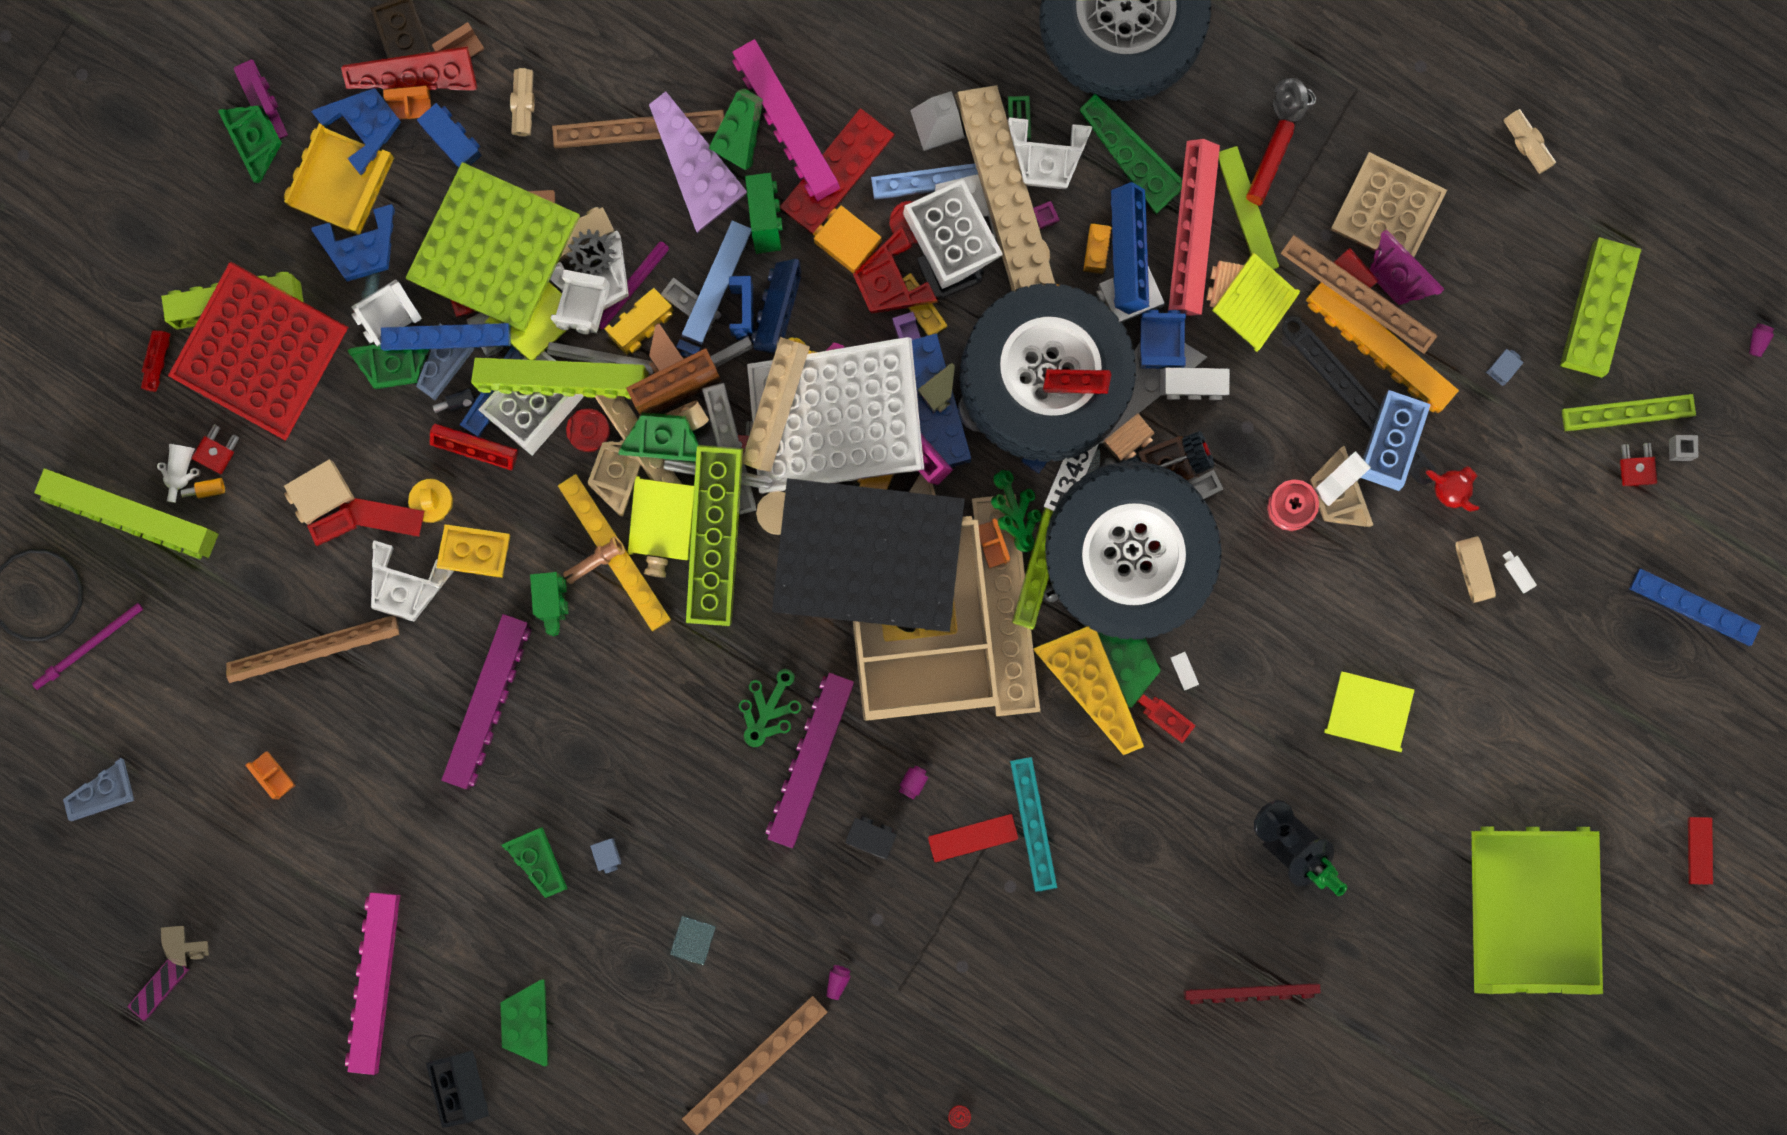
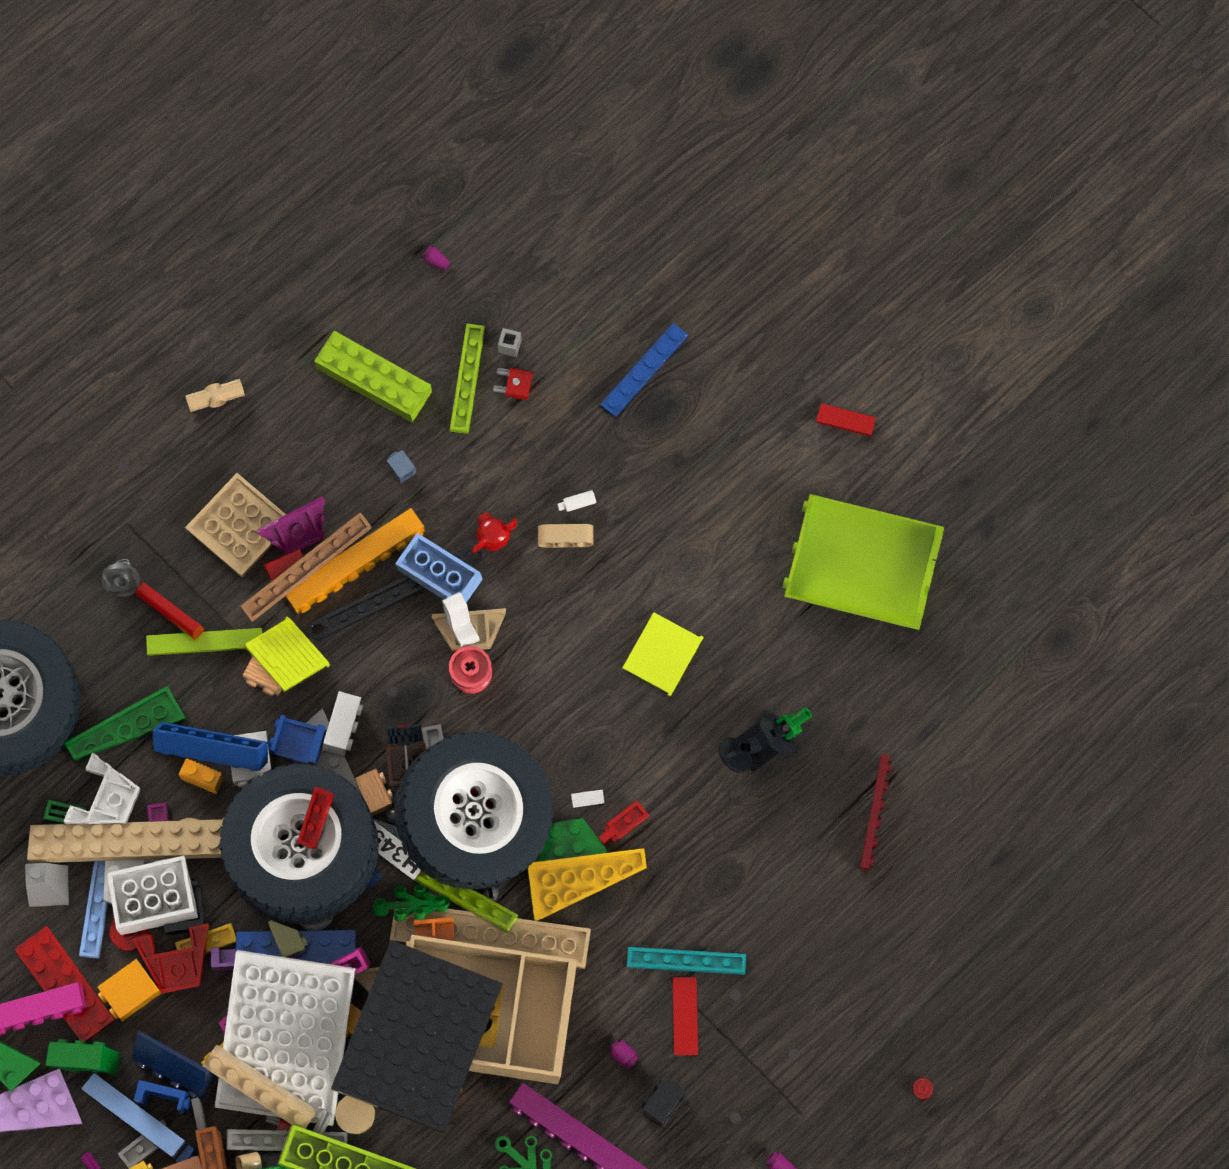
camera: 80 degrees left, 10 degrees down
coral brick [1168,139,1220,316] -> none

